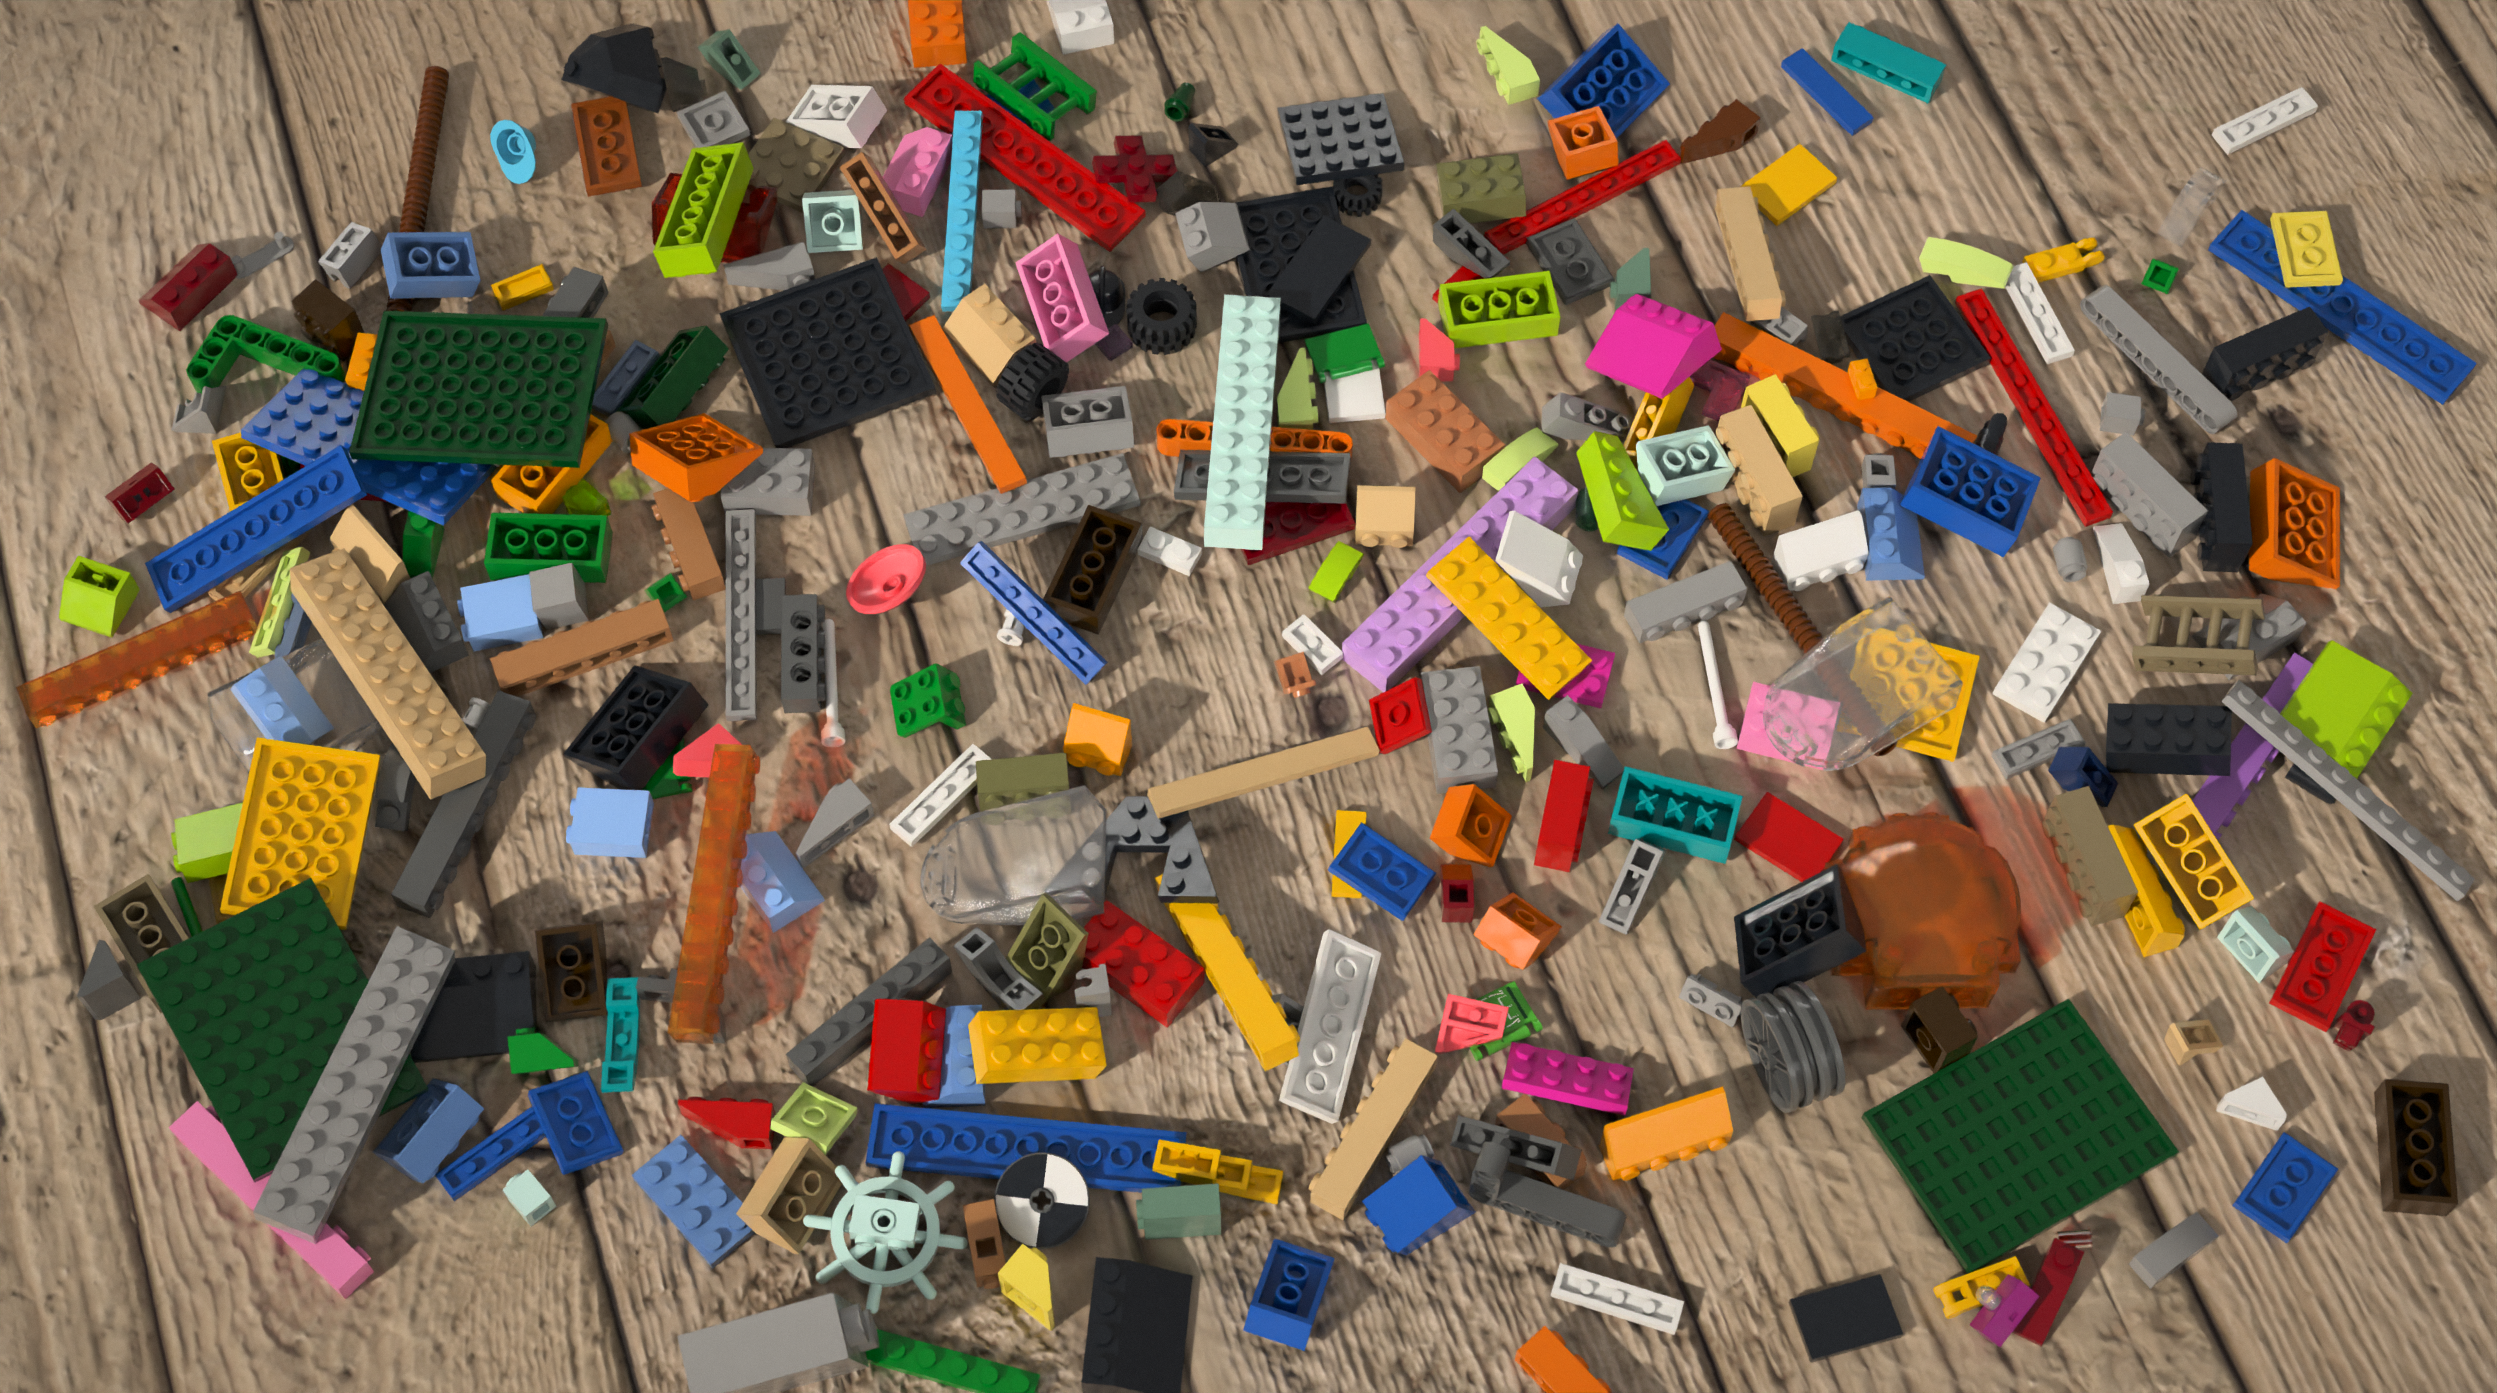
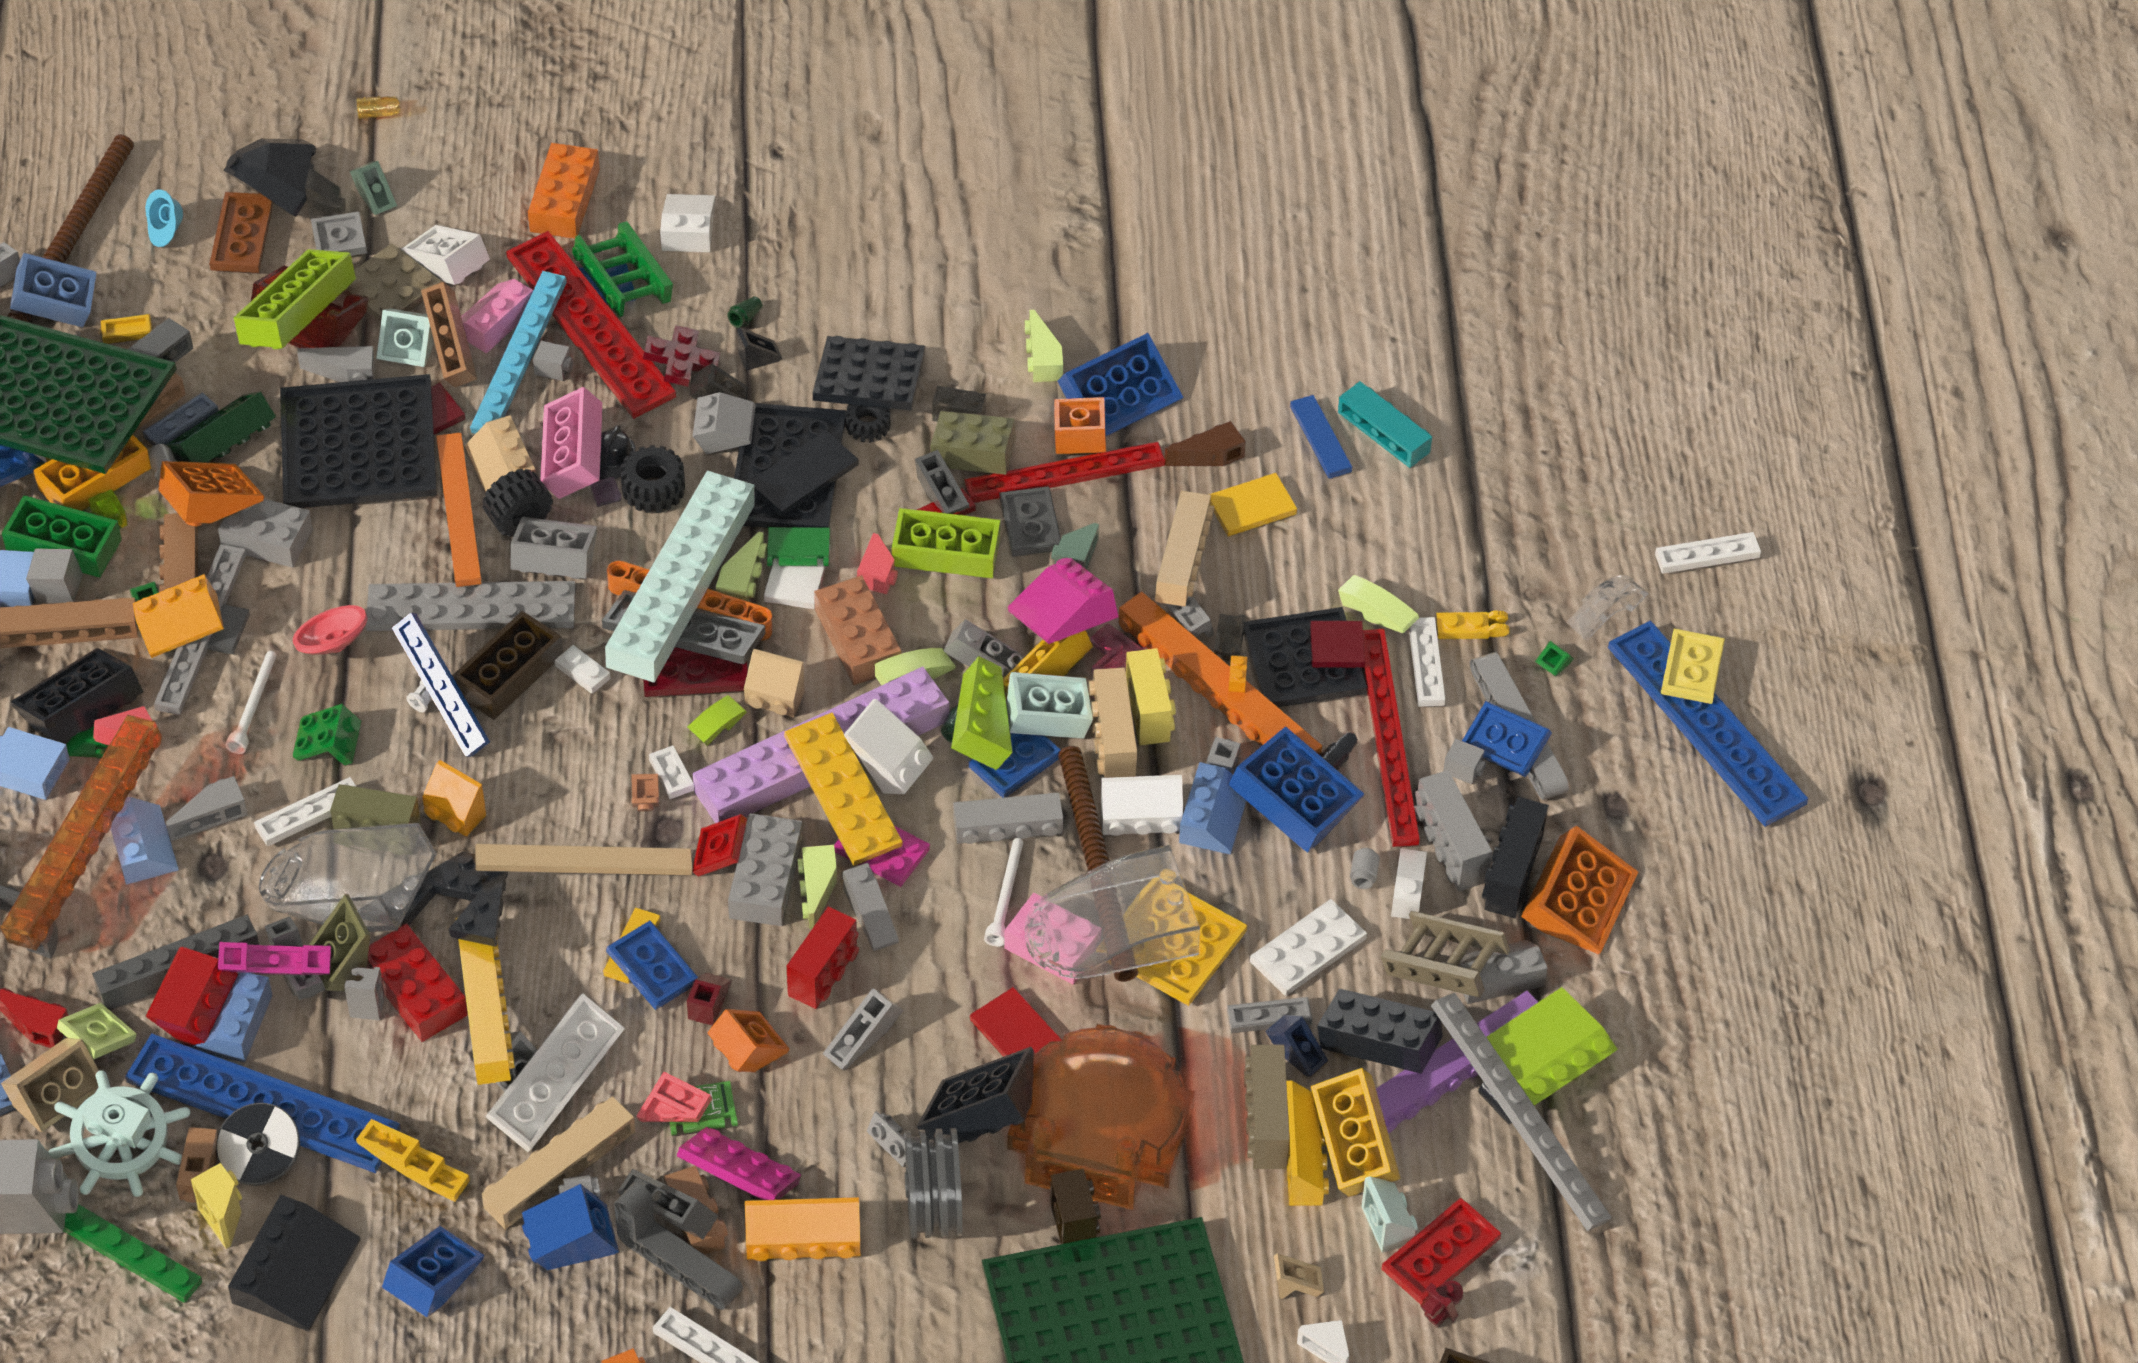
camera: 15 degrees right, 10 degrees down
dark grey brick [781,594,825,714] -> none
yellow brick [968,1007,1107,1084] -> none
sand green brick [1136,1184,1221,1240] -> none
orange slope [1430,784,1512,867] -> none
teal brick [1608,766,1743,864] -> none
black brick [2202,306,2328,401] -> none
none -> light orange slope [133,574,224,658]
none -> dark pink slope [218,942,331,975]
none -> clear smoke brick [932,386,986,422]
none -> dark red tile [1310,621,1365,667]
none -> blue tile [1462,701,1552,777]

